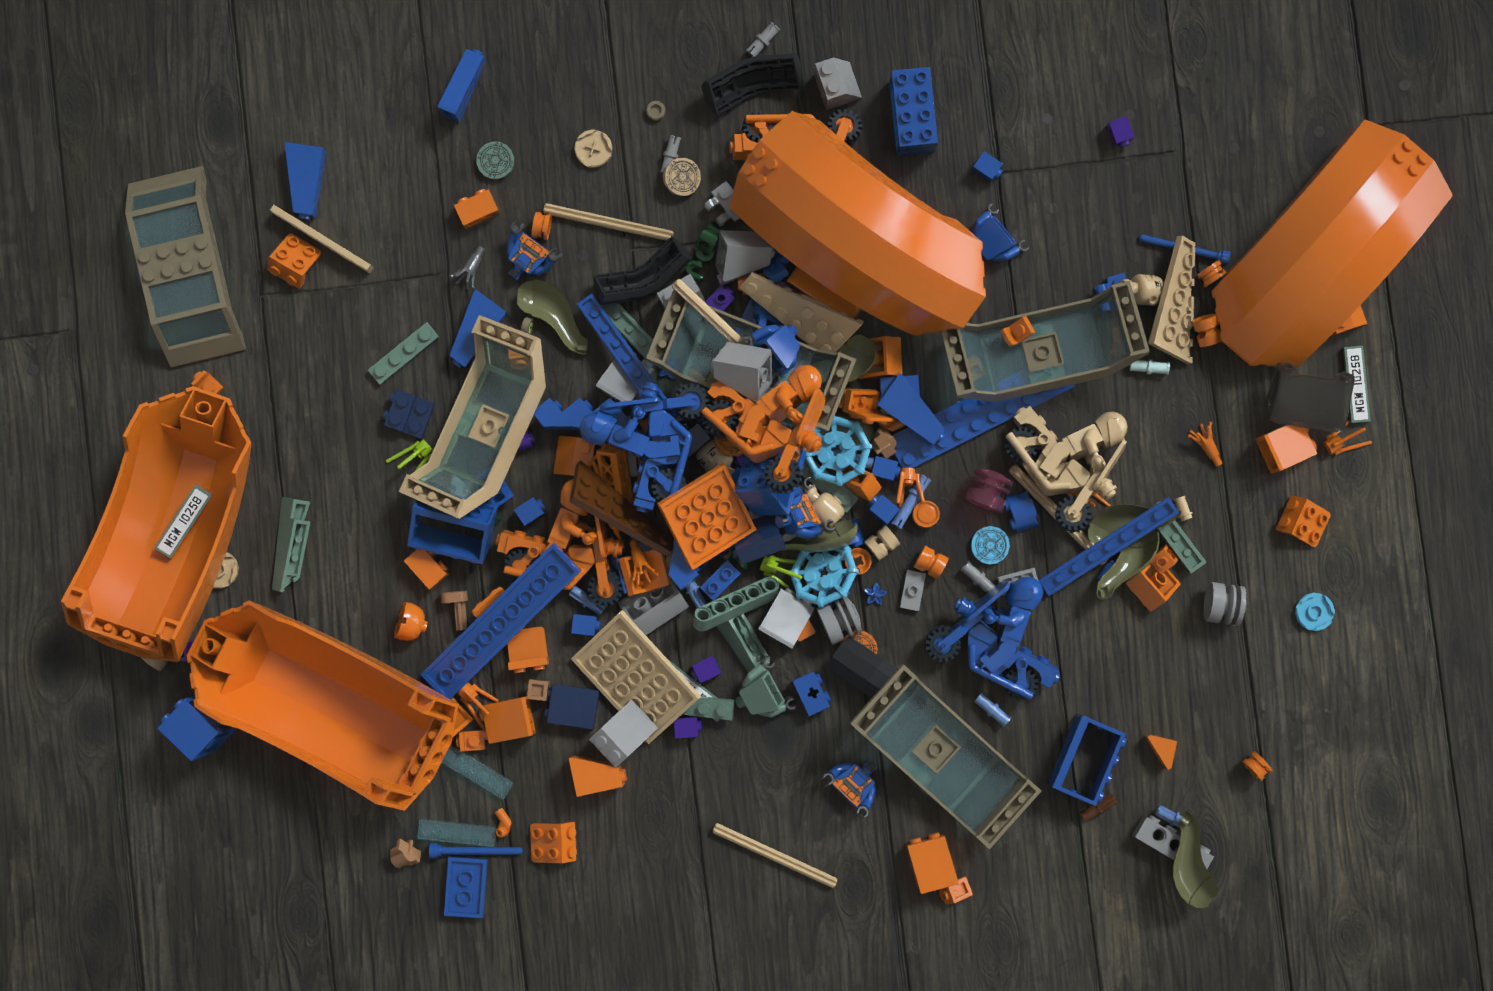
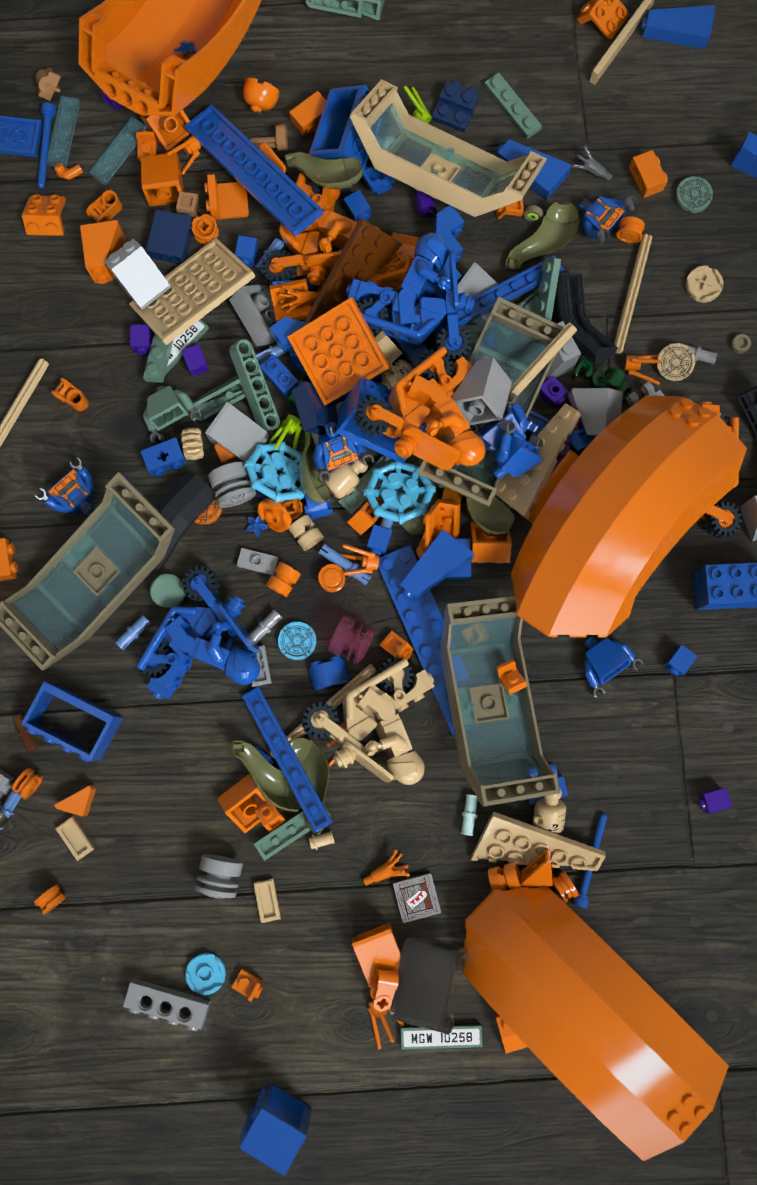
camera: 95 degrees right, 5 degrees down
blue brick [868,495,900,525] -> none
medium nougat piece [871,428,896,459] -> none
orange bracket [1276,495,1330,547] -> none
none -> orange wheel [12,768,43,799]
none -> orange piece [50,378,89,411]
none -> tan tile [55,816,95,861]
none -> orange piece [86,190,122,223]
none -> light grey brick [123,978,211,1031]
none -> sand green piece [150,574,185,608]
none -> blue plant [175,41,196,57]
none -> tan gear [181,427,204,460]
none -> orange wheel [191,214,219,245]
none -> orange bracket [231,968,263,1002]
none -> blue hose [239,1083,312,1176]
none -> tan tile [253,878,281,923]
none -> orange tile [258,498,292,533]
none -> olive animal [285,152,363,189]
none -> orange piece [370,969,399,1011]
none -> tan panel [375,331,402,374]
none -> orange bracket [380,631,414,660]
none -> tile [393,873,441,923]
none -> blue torso [493,419,544,479]
none -> orange slope [521,848,553,887]
none -> sand green plate [536,257,561,321]
none -> orange plant [624,355,662,385]

